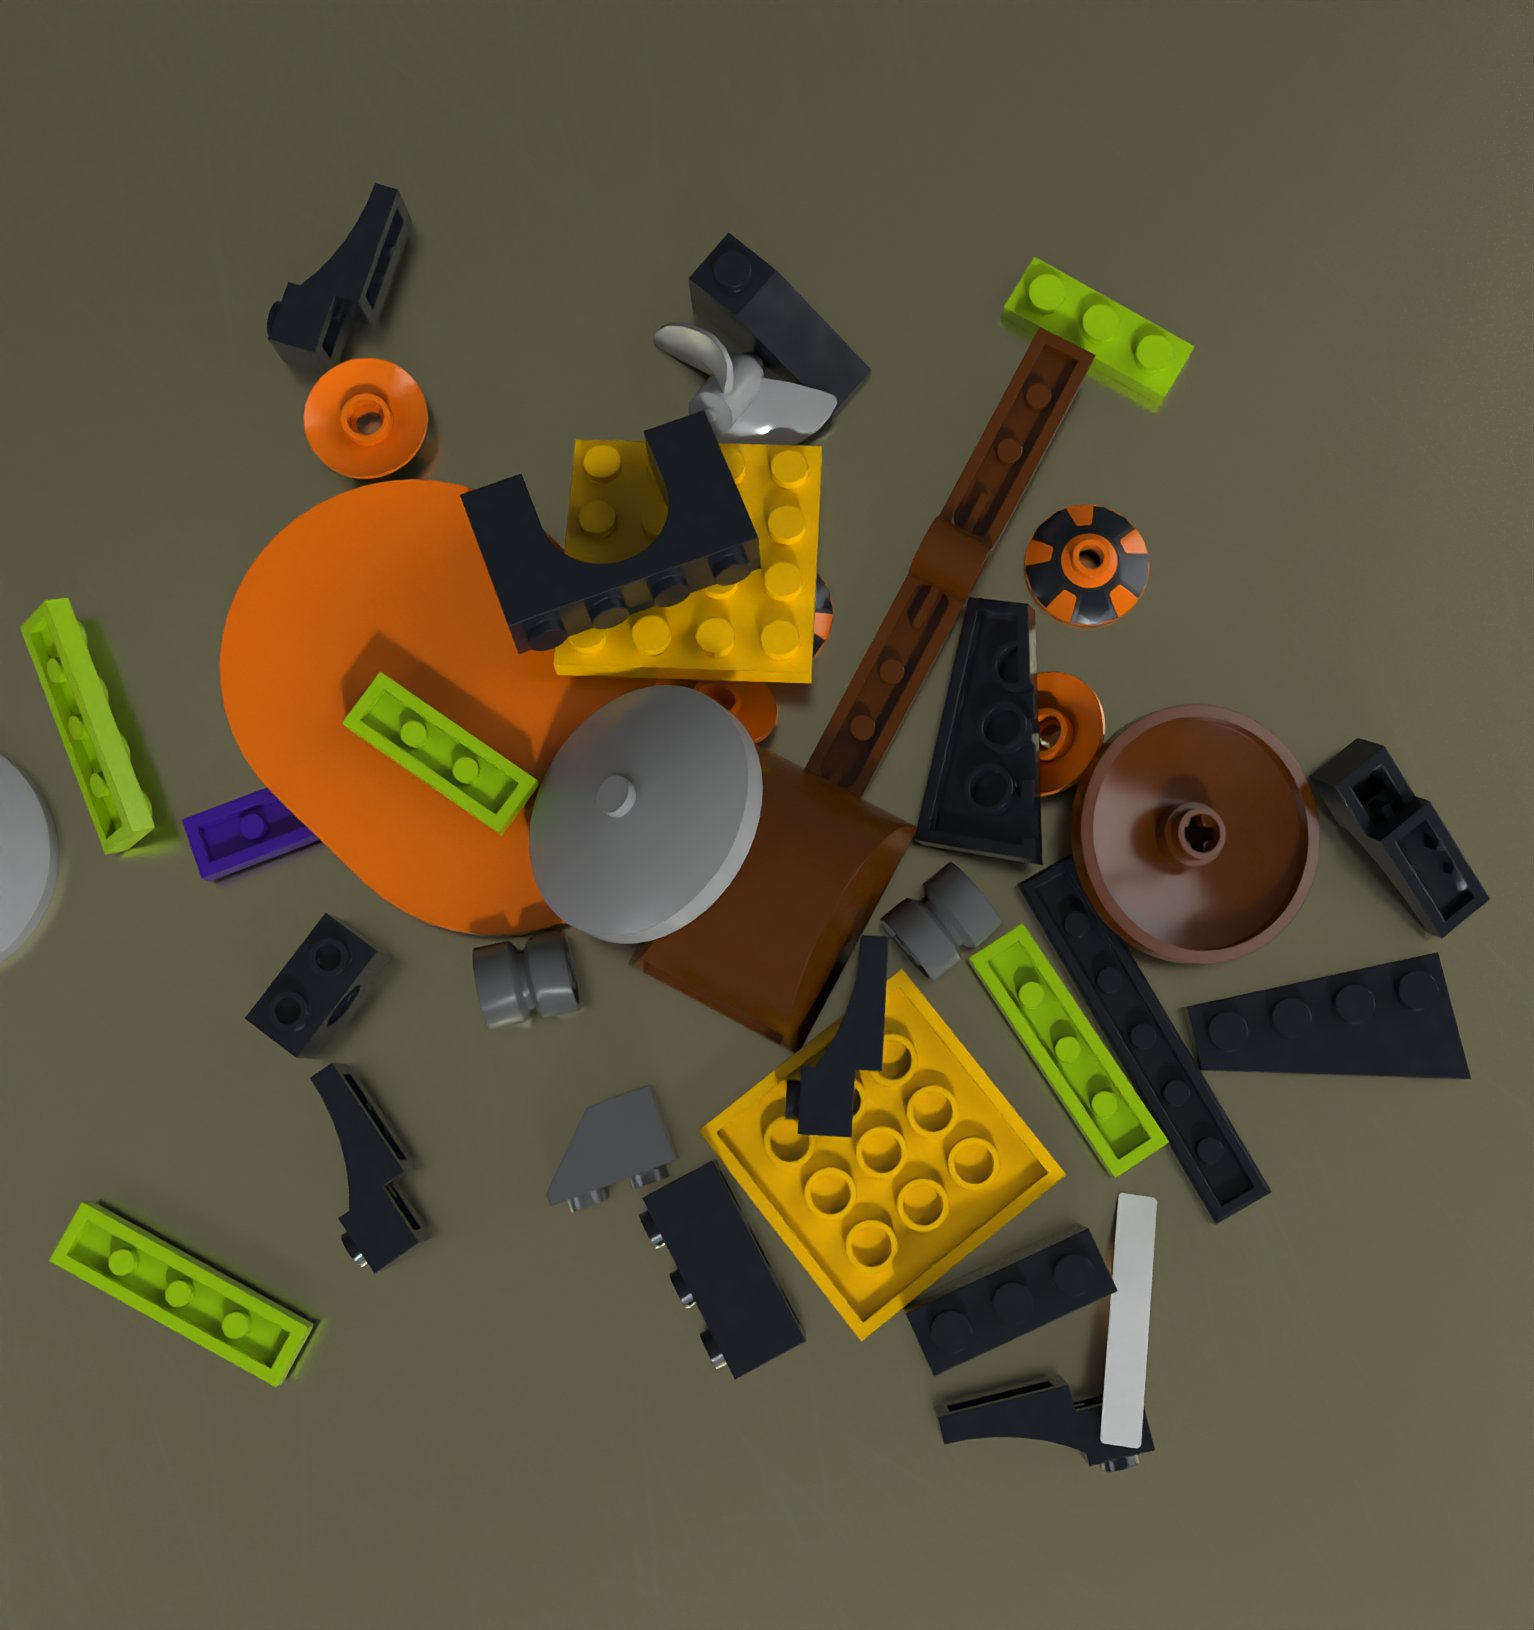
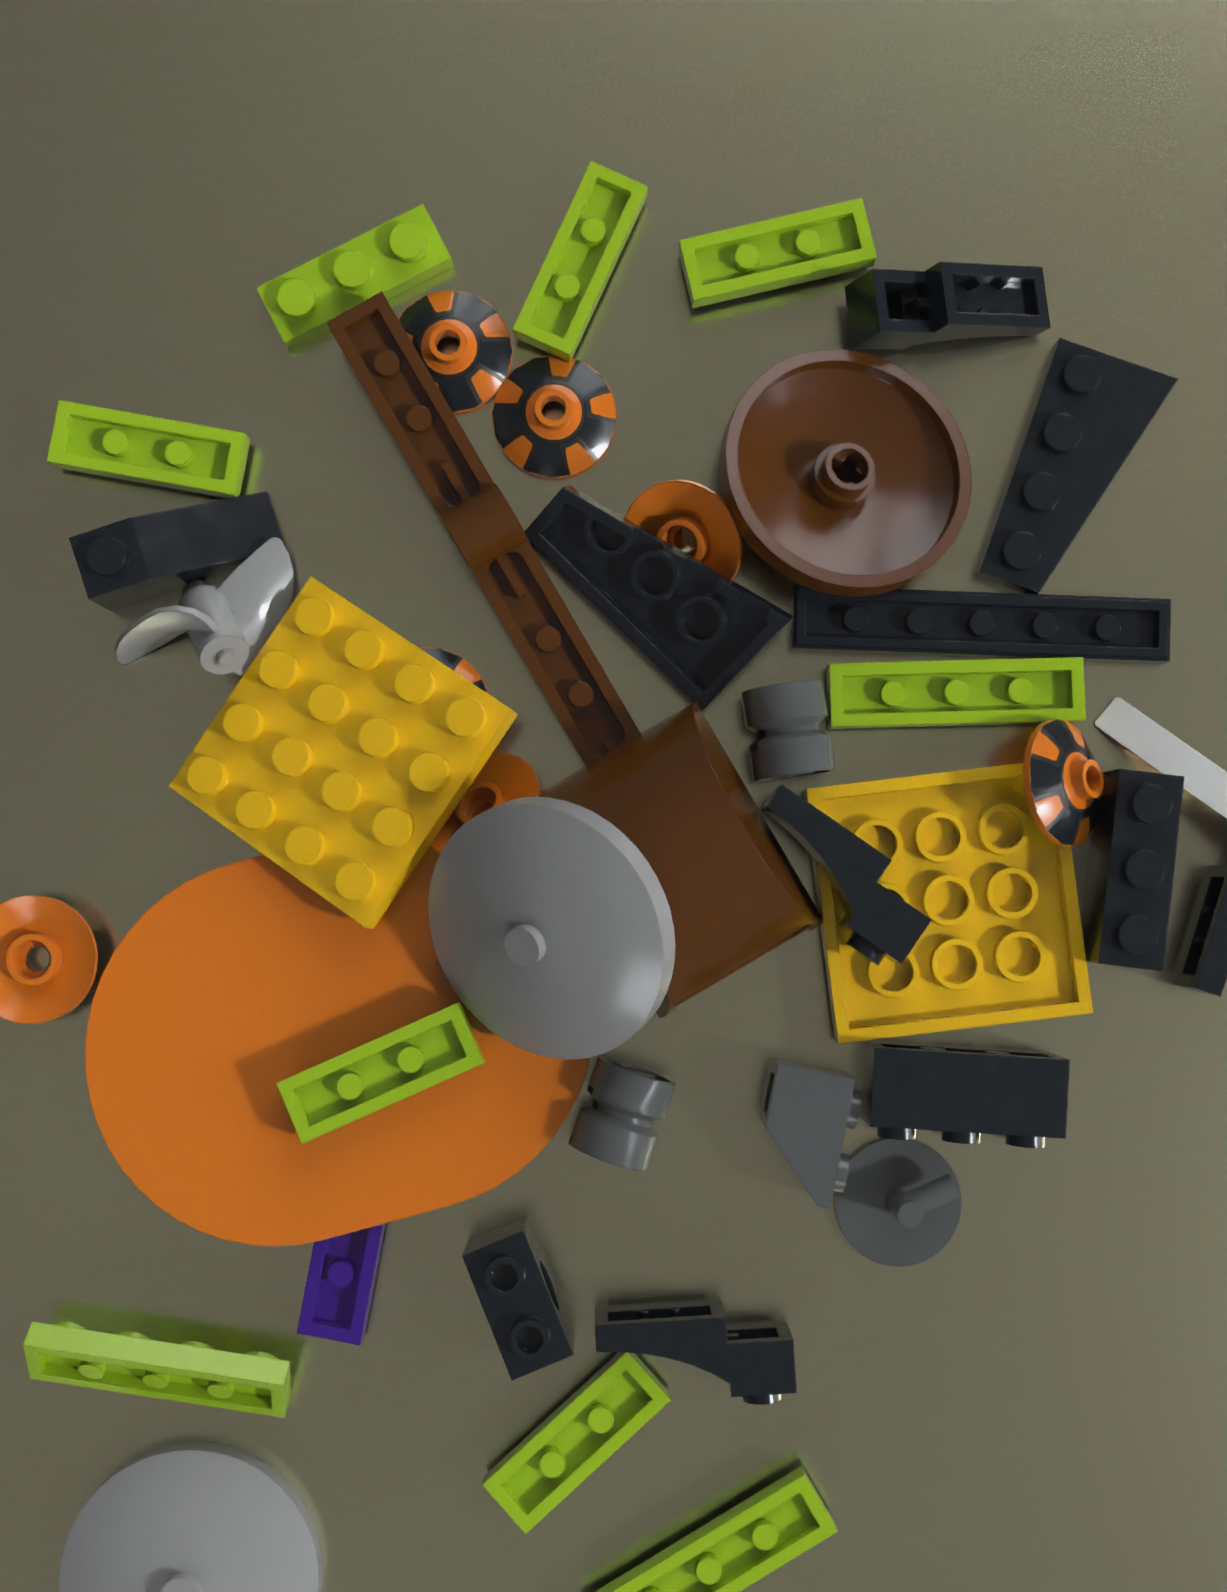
camera: 70 degrees left, 5 degrees up
black arch [460,410,761,654] -> none
none -> lime plate [47,400,251,498]
none -> dish [398,291,513,414]
none -> lime plate [482,1352,671,1534]
none -> lime plate [512,161,648,362]
none -> lime plate [678,198,877,308]
none -> dark grey shield [833,1138,962,1267]
none -> dish [1023,719,1104,847]

